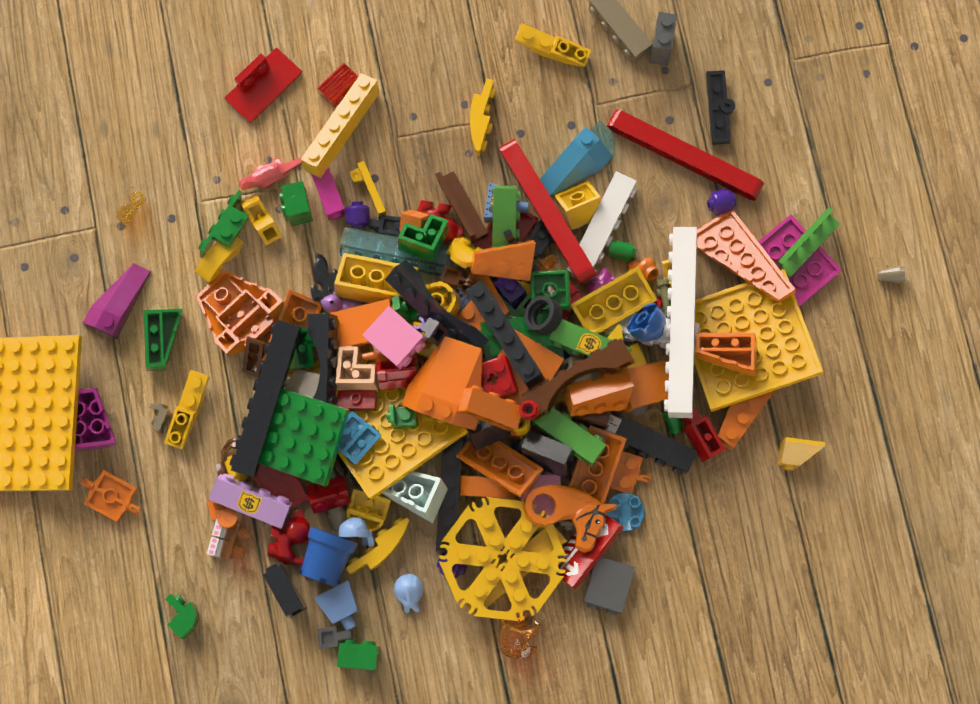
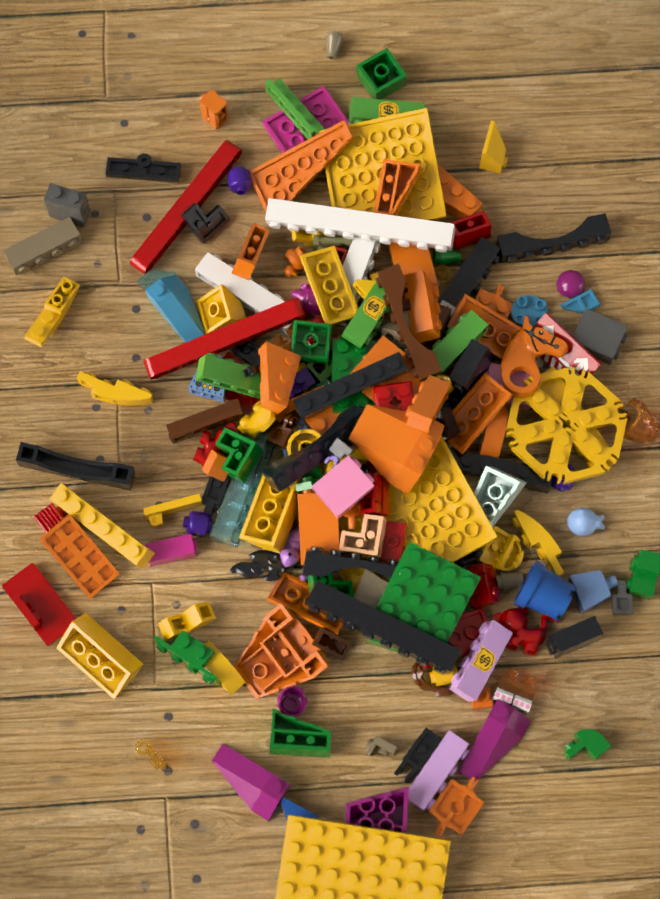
camera: 85 degrees left, 5 degrees down
yellow slope [164,370,210,450] -> none
orange piece [217,509,237,529] -> none
coral animal [238,157,302,191] -> none
green brick [279,181,313,227] -> none
dark azure slope [338,411,382,465] -> none
light blue piece [339,517,374,547] -> none
green bracket [387,404,418,429] -> none
red plate [519,400,539,420] -> none
black tyre [524,295,563,335] -> none
green brick [608,240,637,263] -> none
blue cylinder [627,303,666,342] -> none
none -> black arch [16,442,135,491]
none -> orange plate [39,514,120,599]
none -> yellow slope [56,613,143,699]
none -> black plate [181,203,230,244]
none -> orange brick [199,90,228,130]
none -> orange brick [232,223,270,281]
none -> magenta hair [277,686,308,717]
none -> blue slope [281,797,319,821]
none -> bright green brick [349,97,425,124]
none -> green brick [356,48,407,99]
none -> black hinge [394,727,442,784]
none -> lavender brick [408,730,469,812]
none -> magenta wedge [458,699,531,781]
none -> black arch [496,213,611,263]
none -> magenta hair [556,270,586,299]
none -> dark azure tile [561,289,600,314]

